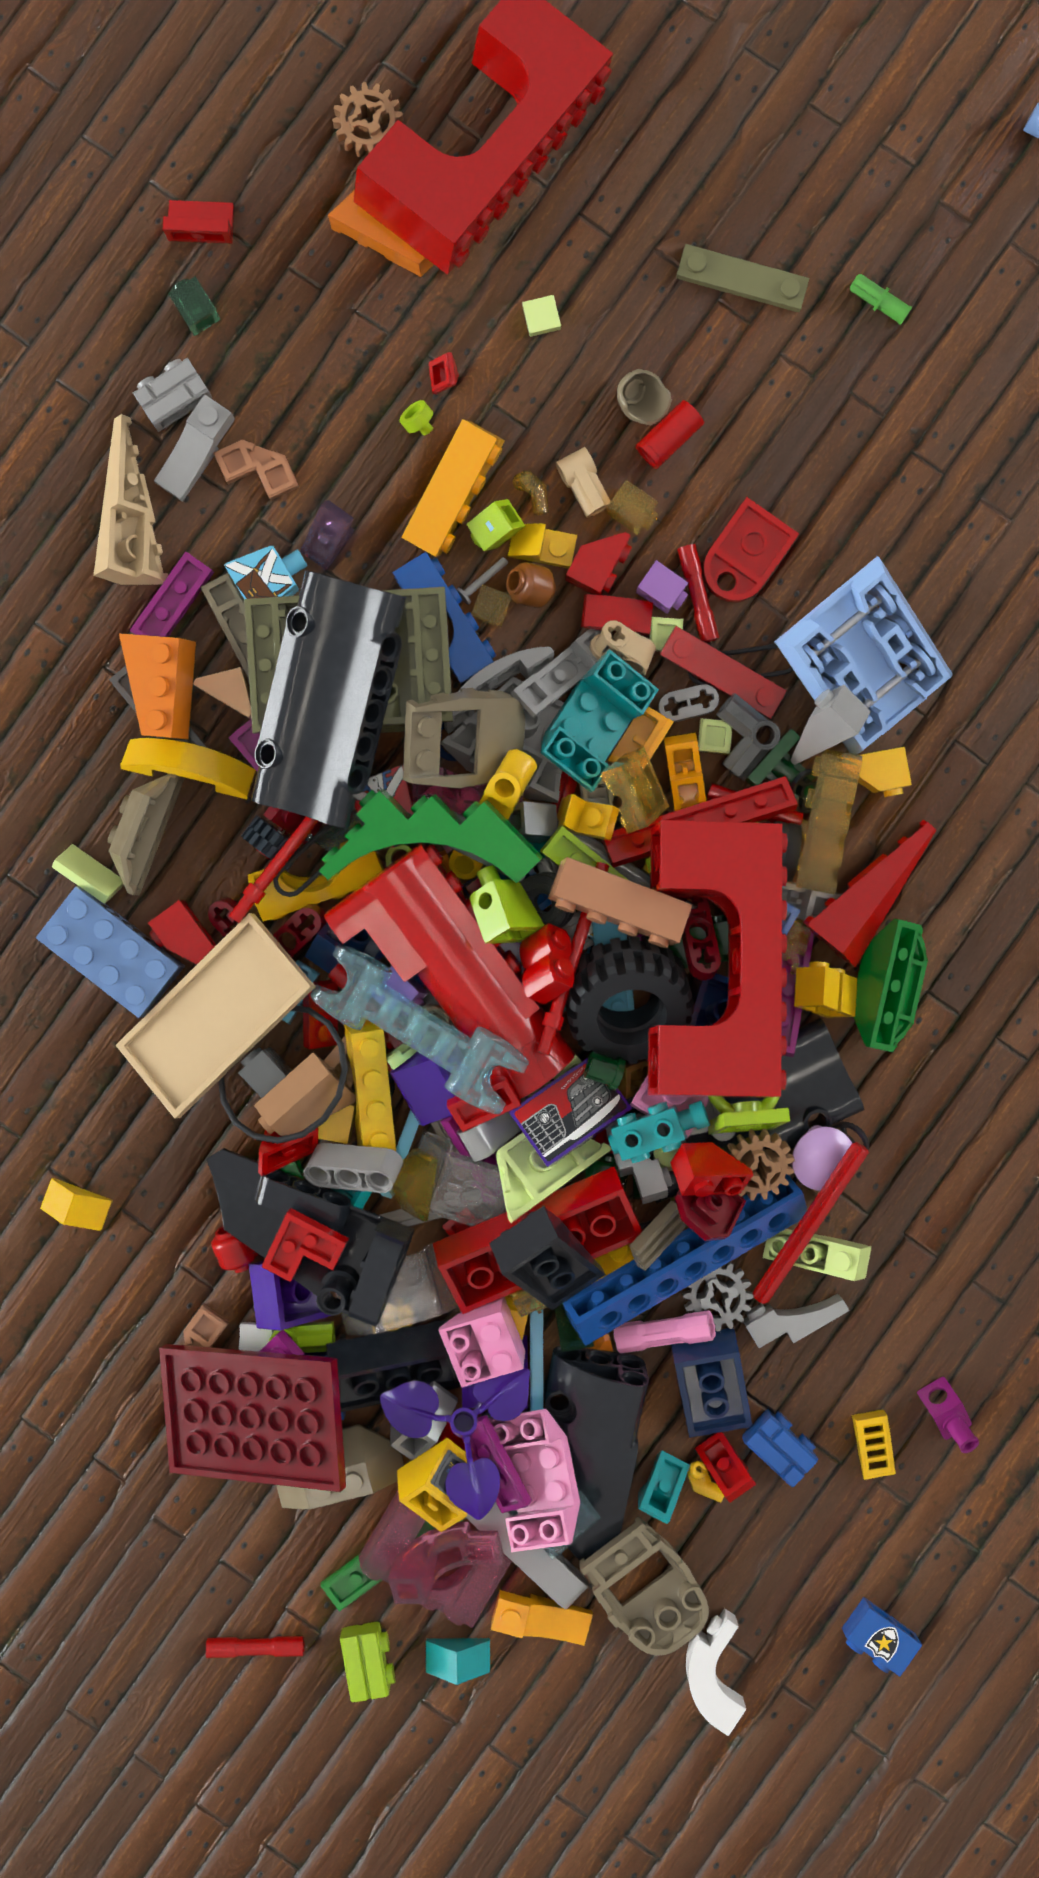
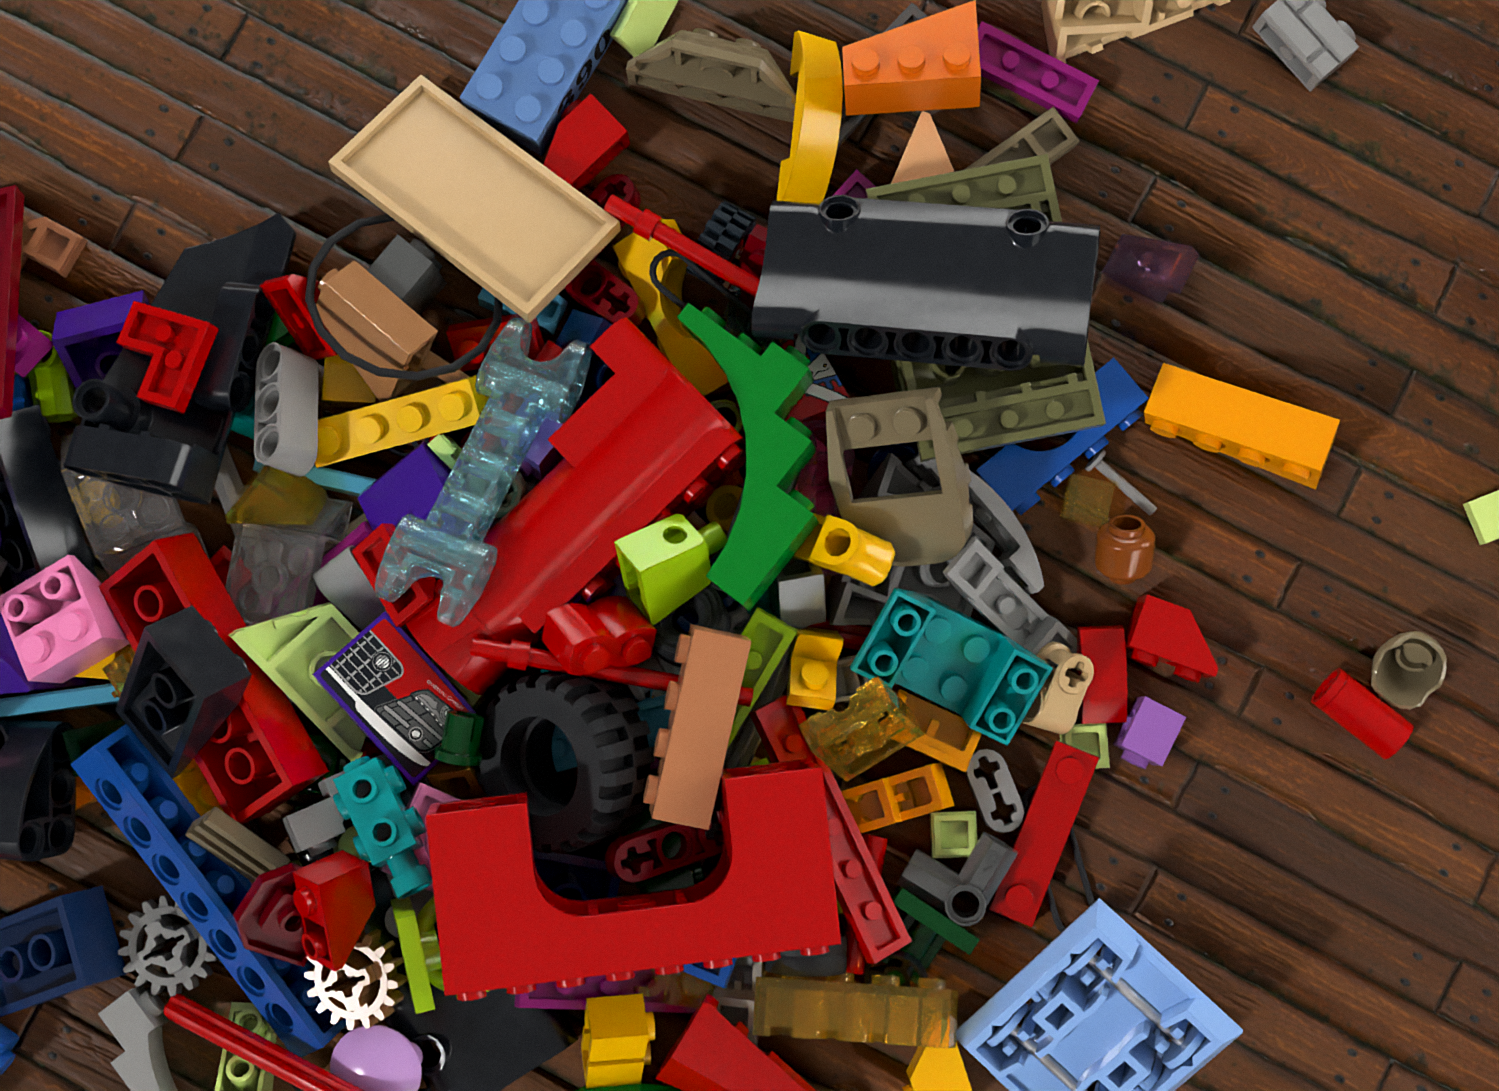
camera: 85 degrees right, 5 degrees down
yellow slope [40,1178,113,1231] -> none
light grey slope [154,394,235,502] -> none
clear green brick [168,276,221,336] -> none
red head [211,1226,258,1273] -> none
nougat tile [213,439,300,501] -> none
torso [224,546,308,599] -> none
white tile [239,1322,273,1351] -> none
lime tile [399,400,433,436] -> none
red slope [428,352,459,394] -> none
lime brick [466,499,525,551] -> none
yellow slope [508,523,577,569] -> none
clear yellow arm [513,471,549,515] -> none
tan piece [555,447,611,518] -> none
clear yellow brick [606,480,659,535] -> none
bright pink axle [614,1310,716,1354] -> none
red piece [677,544,720,643] -> none
red tile [703,497,799,602] -> none
light grey slope [790,685,871,765] -> none

